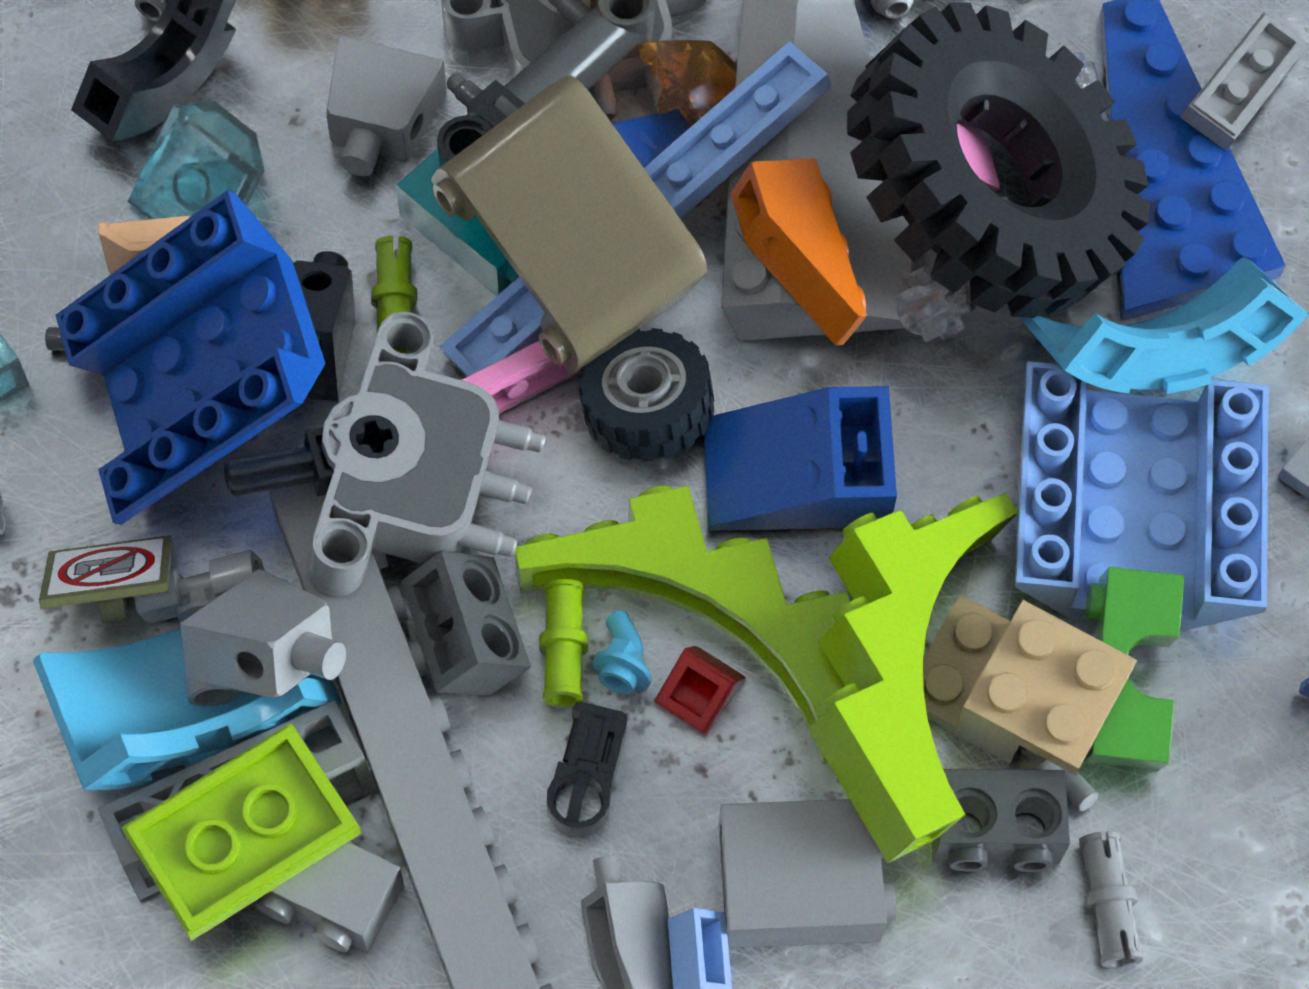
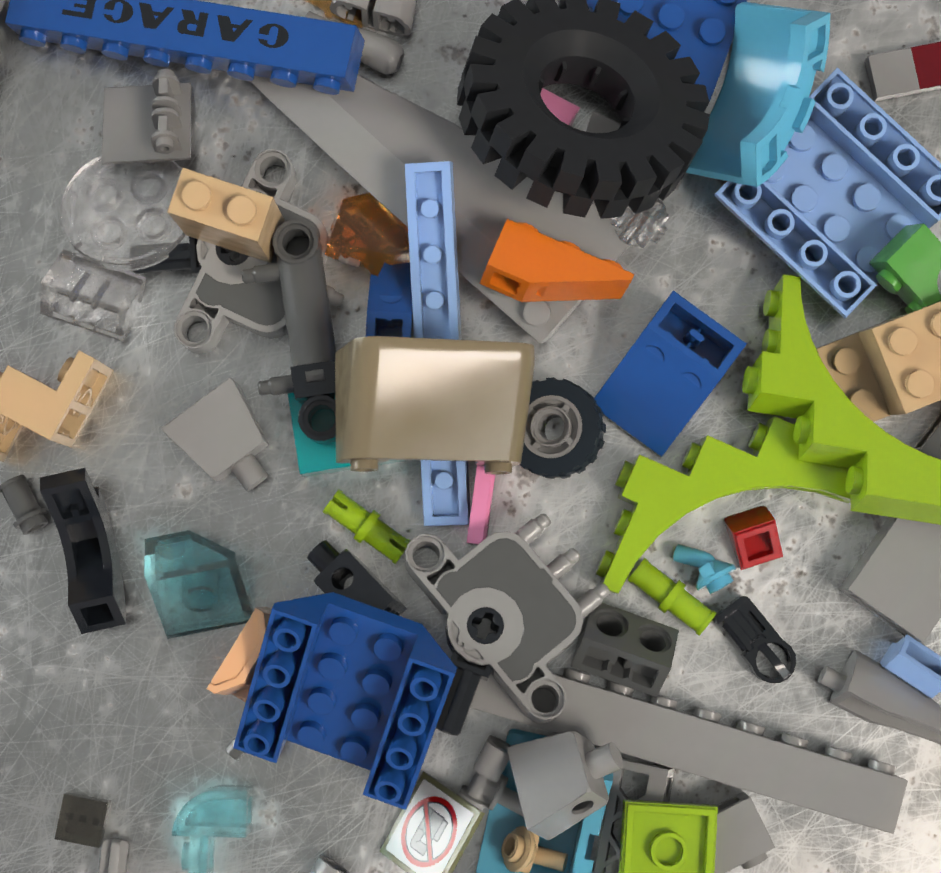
camera: 50 degrees left, 20 degrees up
none -> tan plate [501,826,568,873]

